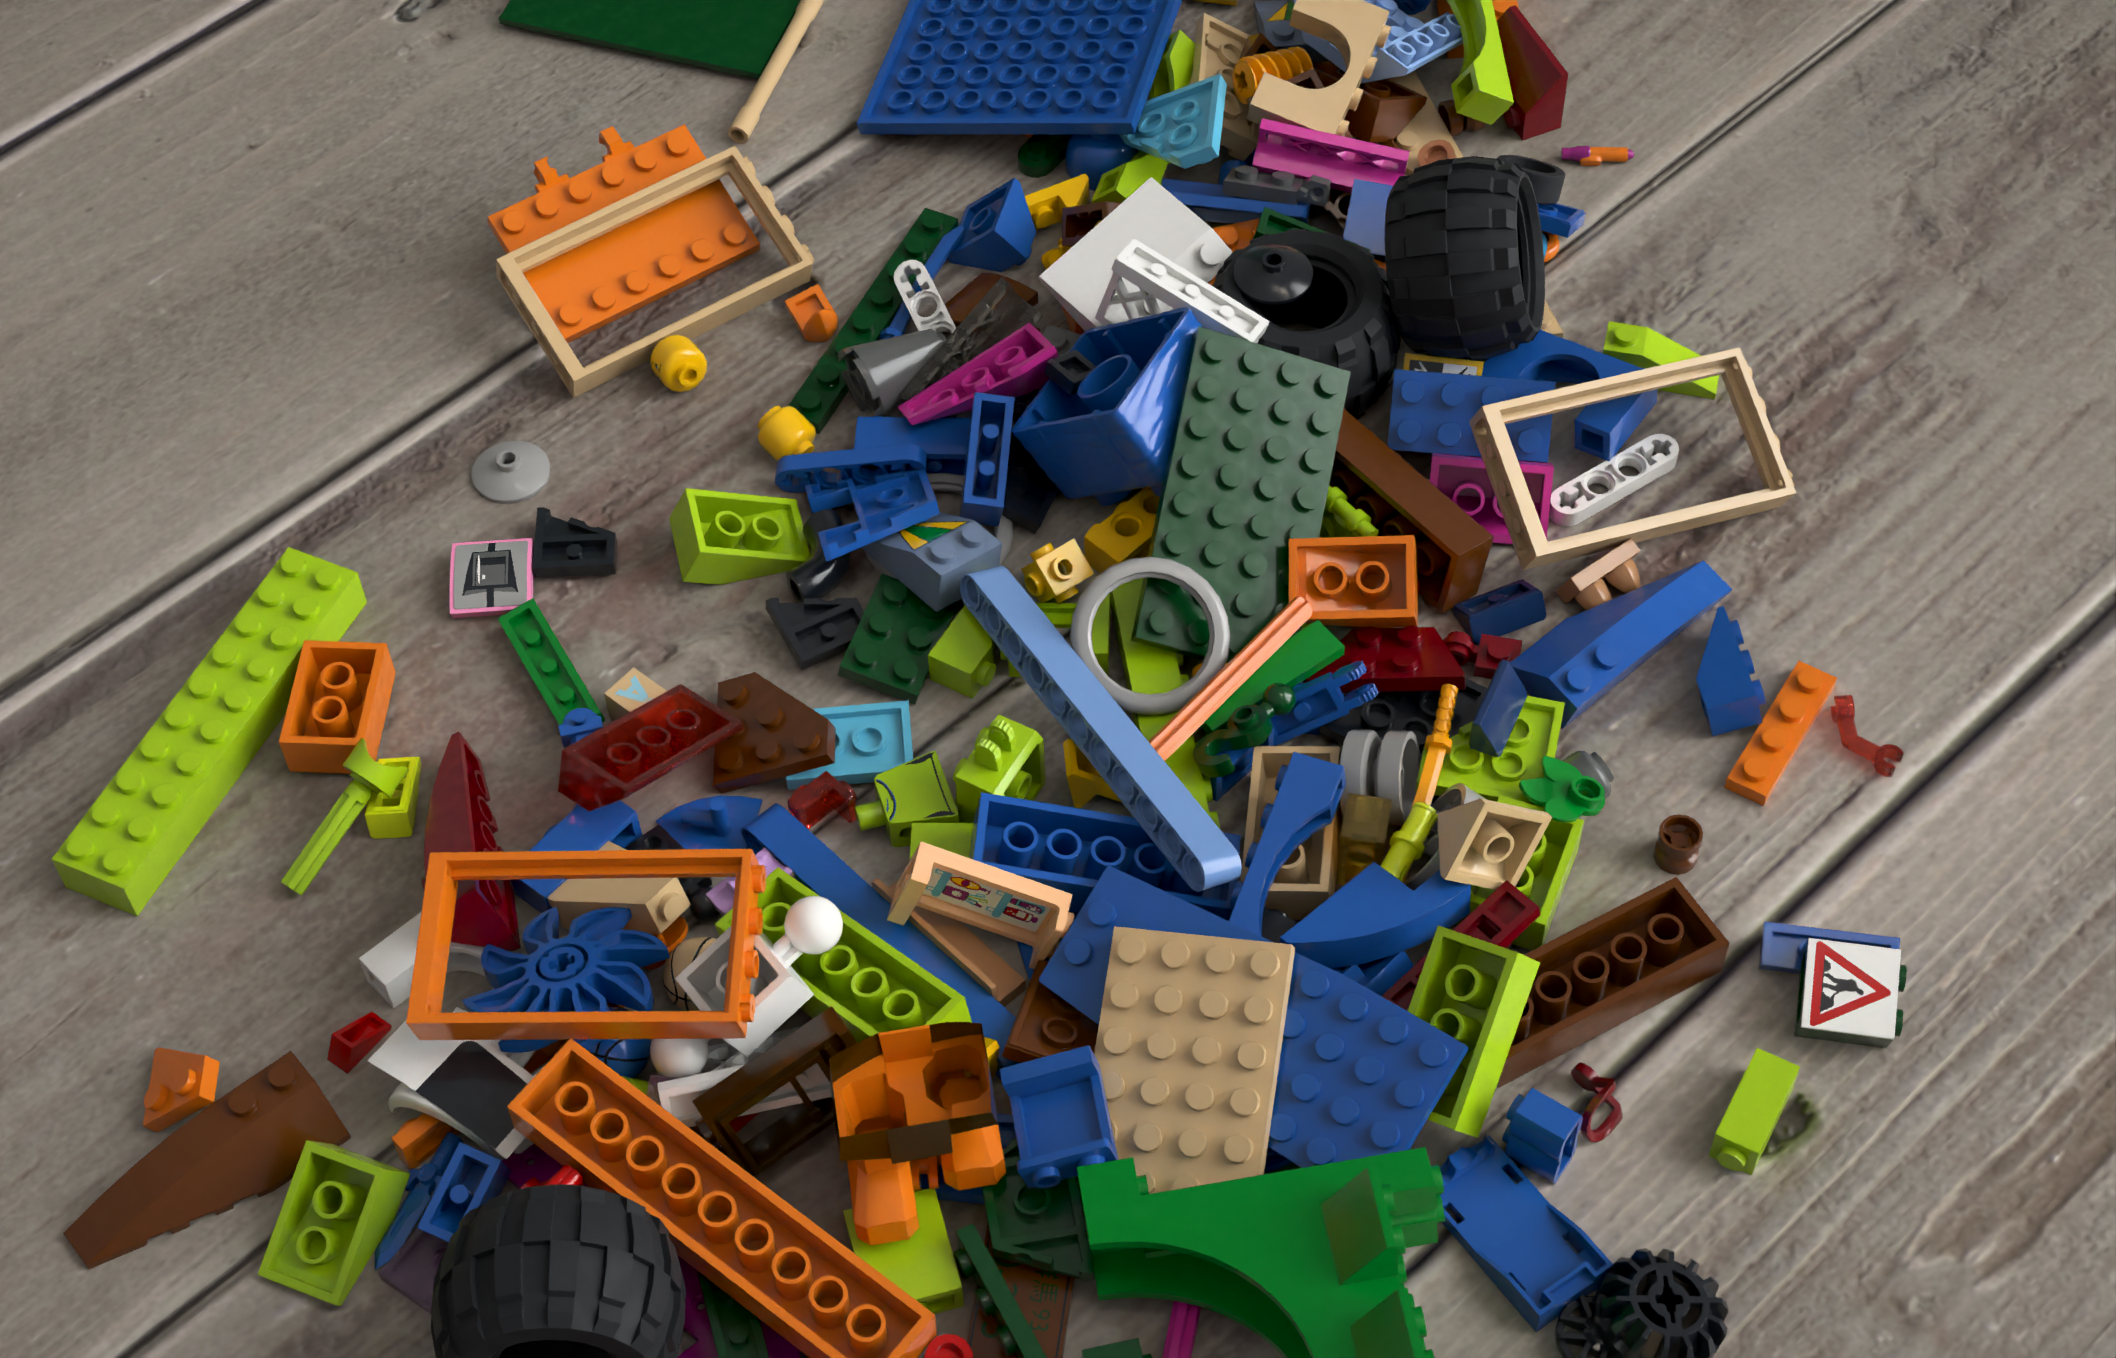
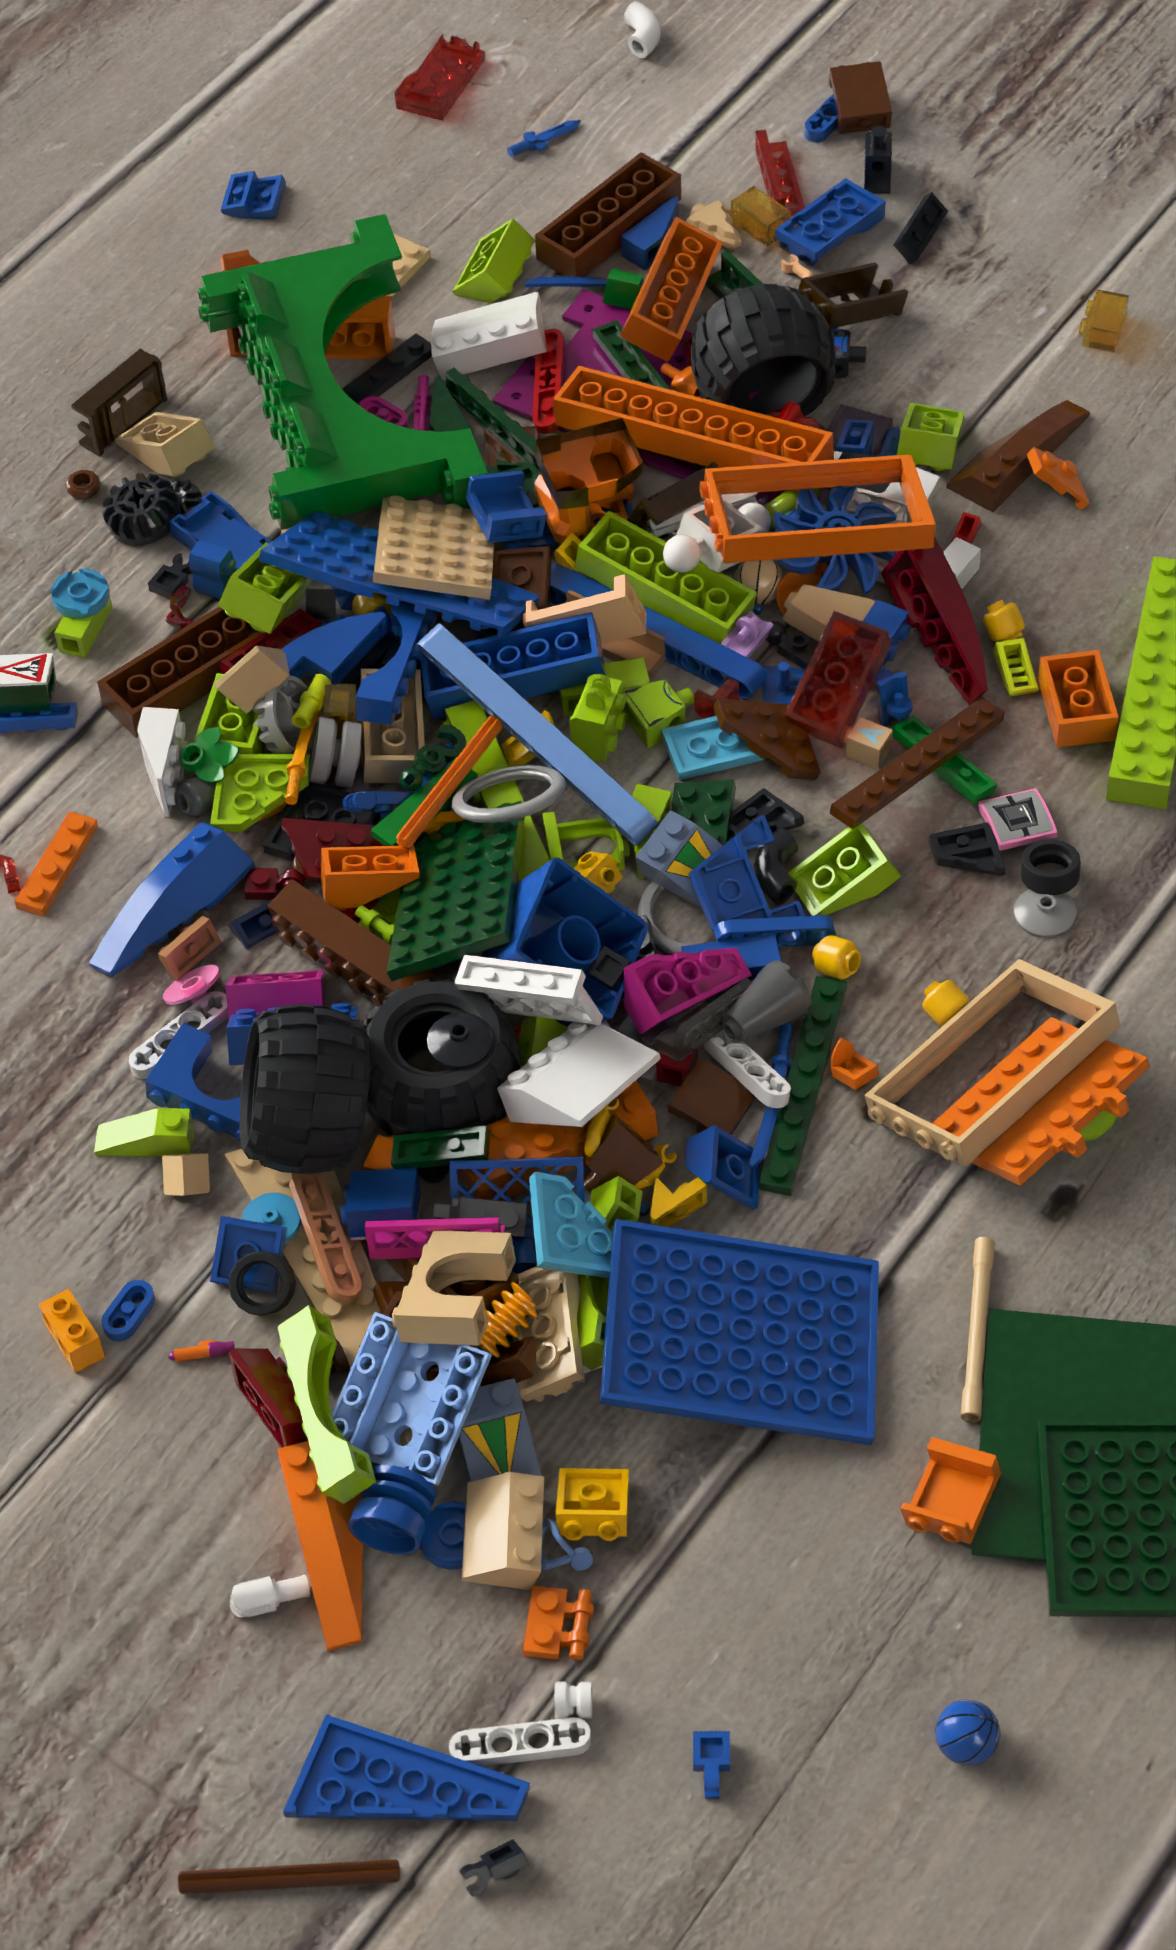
camera: 170 degrees right, 0 degrees up
lime piece [280,738,409,896] -> none
blue brick [959,392,1015,526] -> none
tan door [1469,347,1796,570] -> none
dark blue slope [1469,659,1527,757] -> none
reddish brown wheel [1654,814,1703,875] -> none
blue slope [1696,606,1766,736] -> none
none -> light orange brick [39,1288,105,1373]
none -> dark azure tile [51,569,110,618]
none -> blue plate [101,1280,155,1341]
none -> white slope [137,707,189,817]
none -> black plate [148,553,192,600]
none -> tan panel [162,1153,210,1196]
none -> bright pink dish [163,965,220,1005]
none -> reddish brown plate [829,697,1005,830]
none -> yellow head [982,599,1026,642]
none -> black tyre [1021,840,1081,895]

